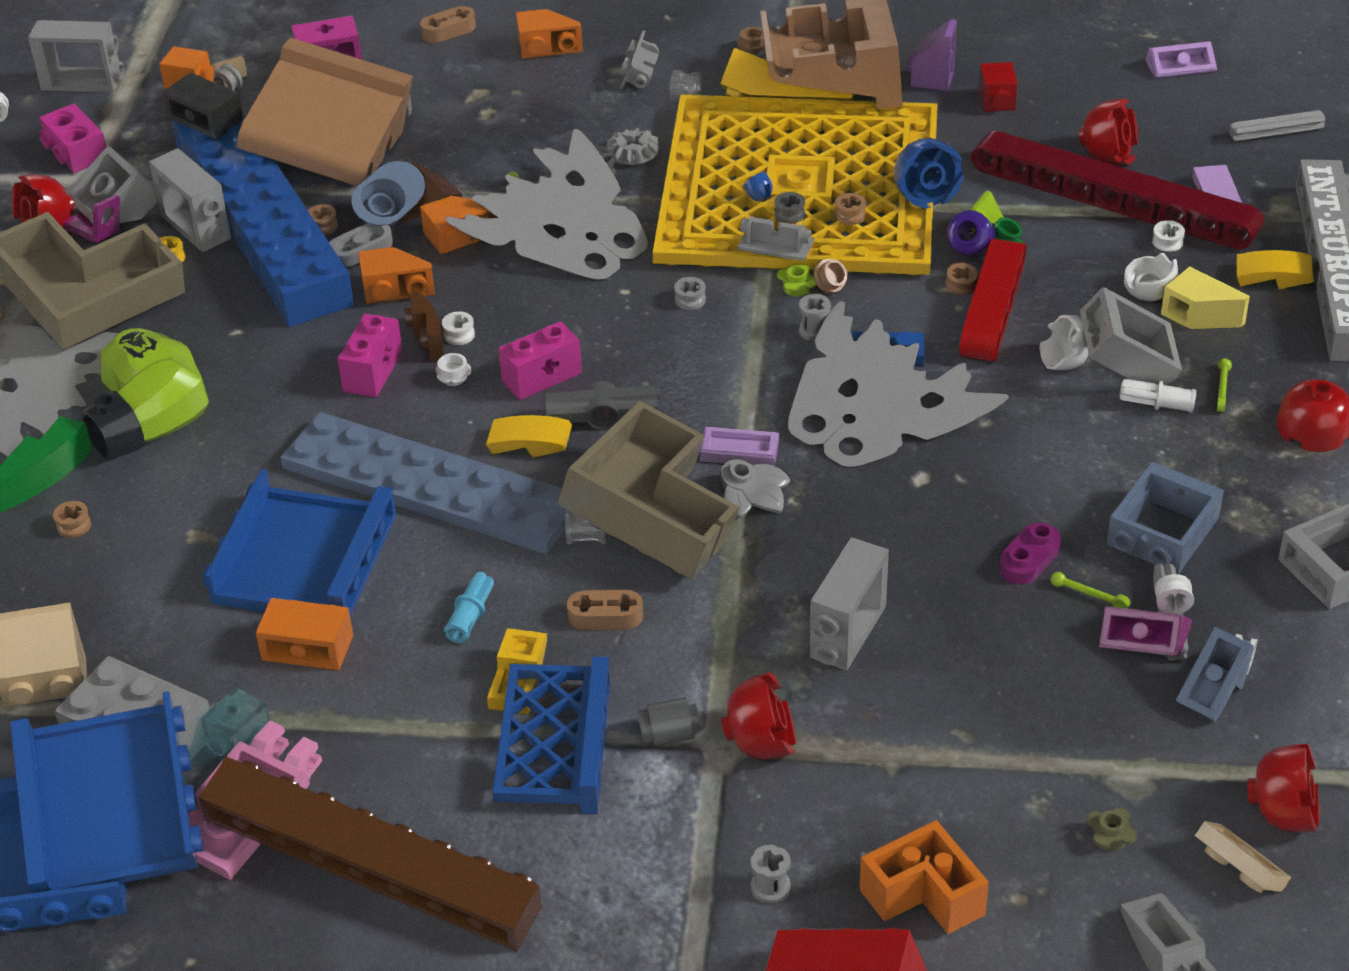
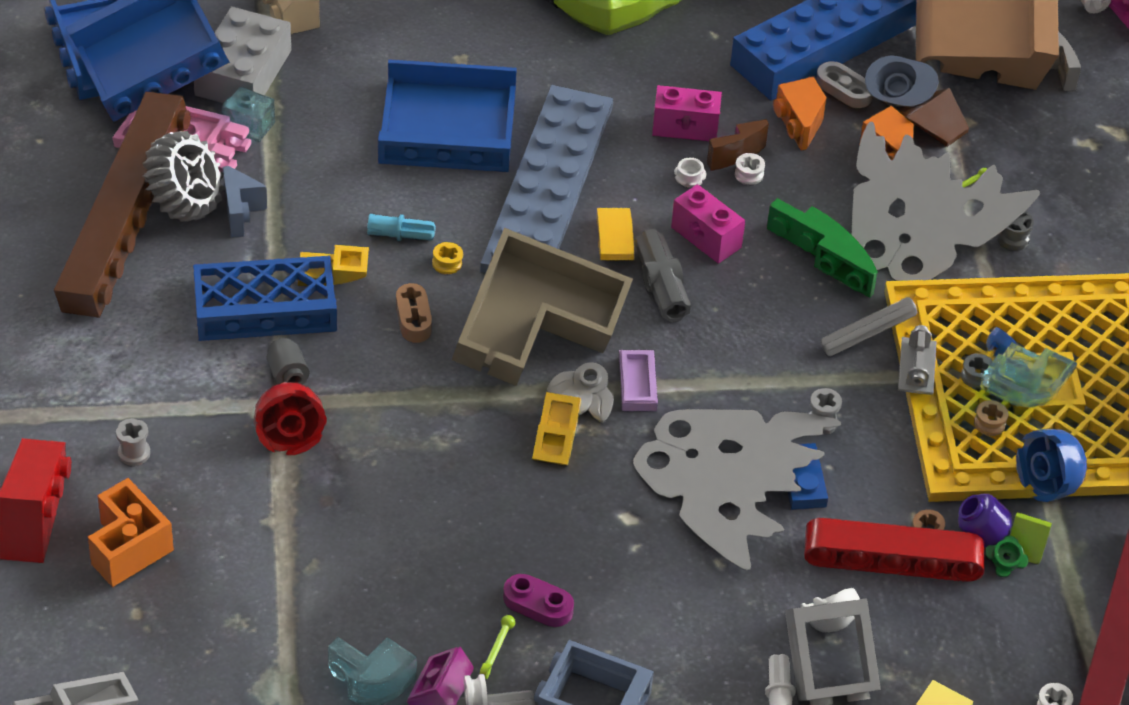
camera: 75 degrees right, 5 degrees up
orange brick [256,598,353,670] -> none
medium nougat bush [308,204,338,236] -> none
light grey gear [607,128,659,165] -> none
light grey bush [674,277,706,310] -> none
lime plate [777,264,817,297] -> none
light grey window [810,537,889,671] -> none
medium nougat plate [814,259,848,294] -> none
olive plate [1087,808,1137,851] -> none
white hair [1124,253,1178,302] -> none
none -> light grey gear [142,131,225,222]
none -> sand blue slope [223,166,267,238]
none -> clear light blue brick [328,637,417,705]
none -> yellow bush [432,242,463,274]
none -> yellow slope [532,392,582,466]
none -> green slope [767,198,878,298]
none -> light grey axle [820,297,917,356]
none -> clear light blue brick [980,342,1077,408]

